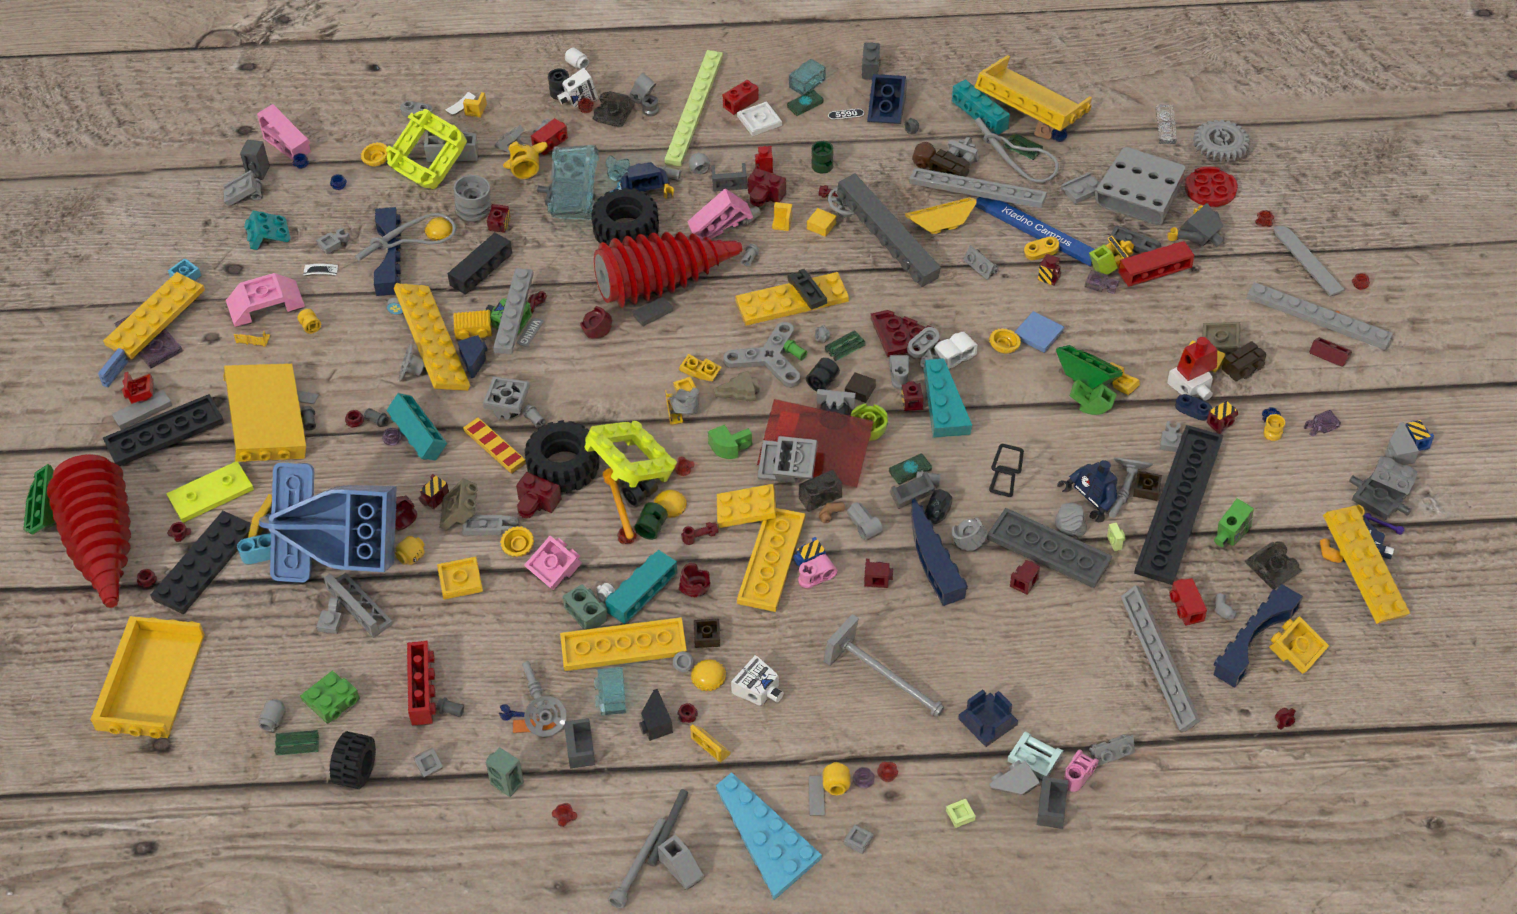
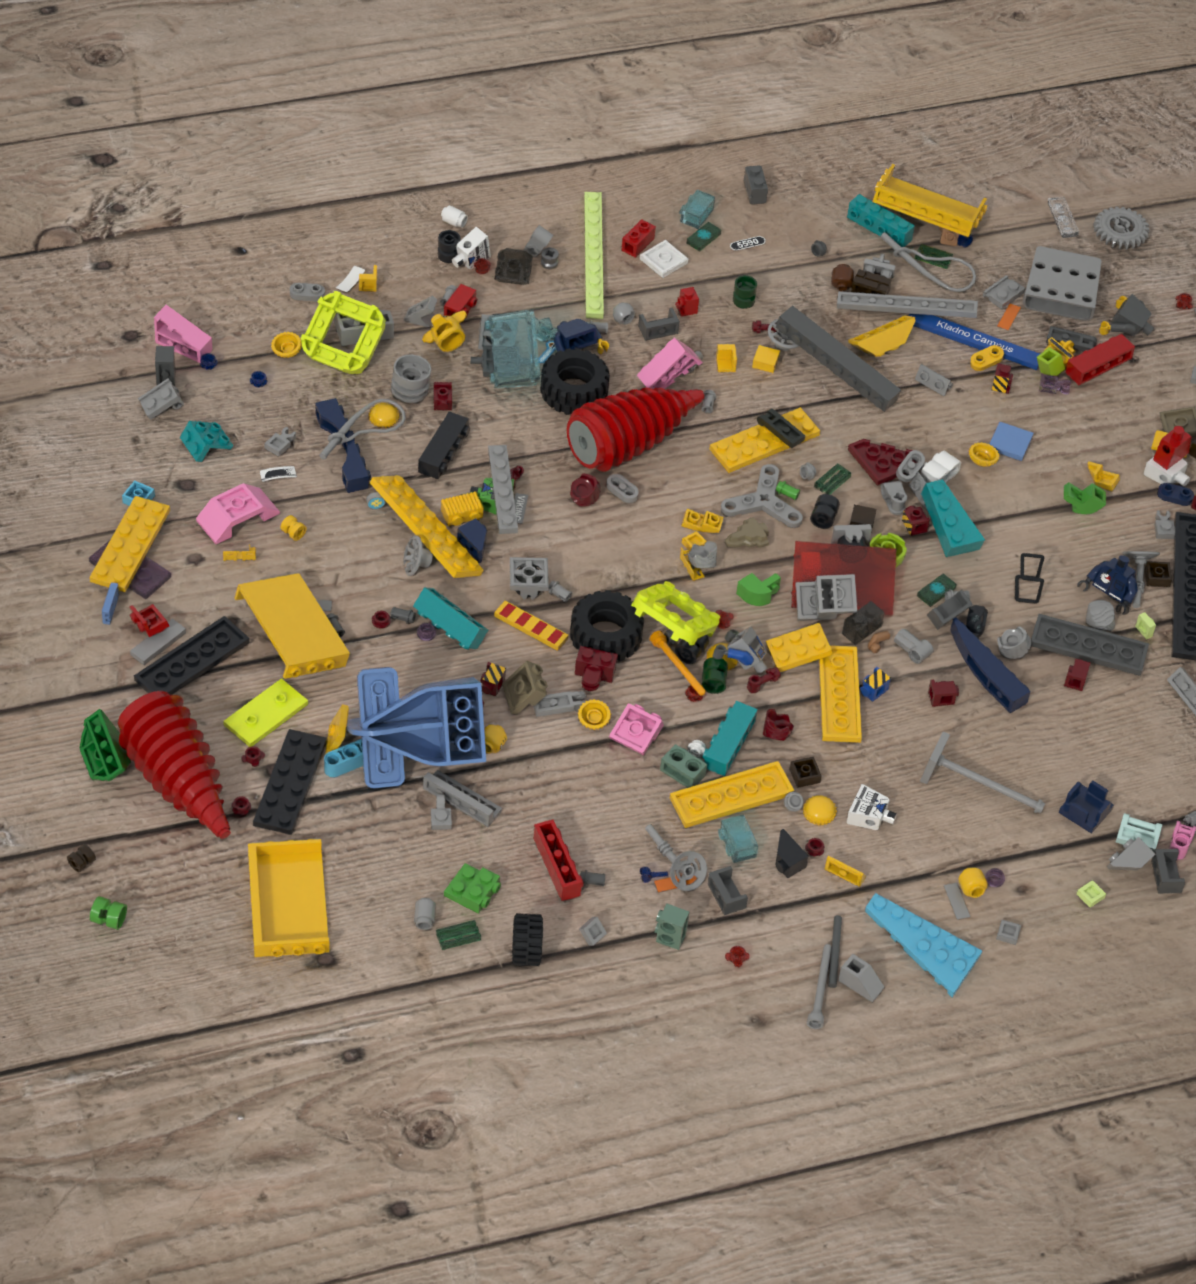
camera: 20 degrees left, 0 degrees up
yellow plate [437,556,483,600] -> none
dark grey tile [633,296,673,326] -> none
dark red brick [748,168,786,207] -> none
bright pink piece [798,554,837,588] -> none
dark blue slope [867,74,907,124] -> none
clear red plate [877,762,898,782] -> none
green wedge [1056,345,1123,390] -> none
red tile [1185,166,1238,207] -> none
none -> light grey plate [607,474,639,503]
none -> torso [713,626,768,674]
none -> orange sticker [997,303,1021,330]

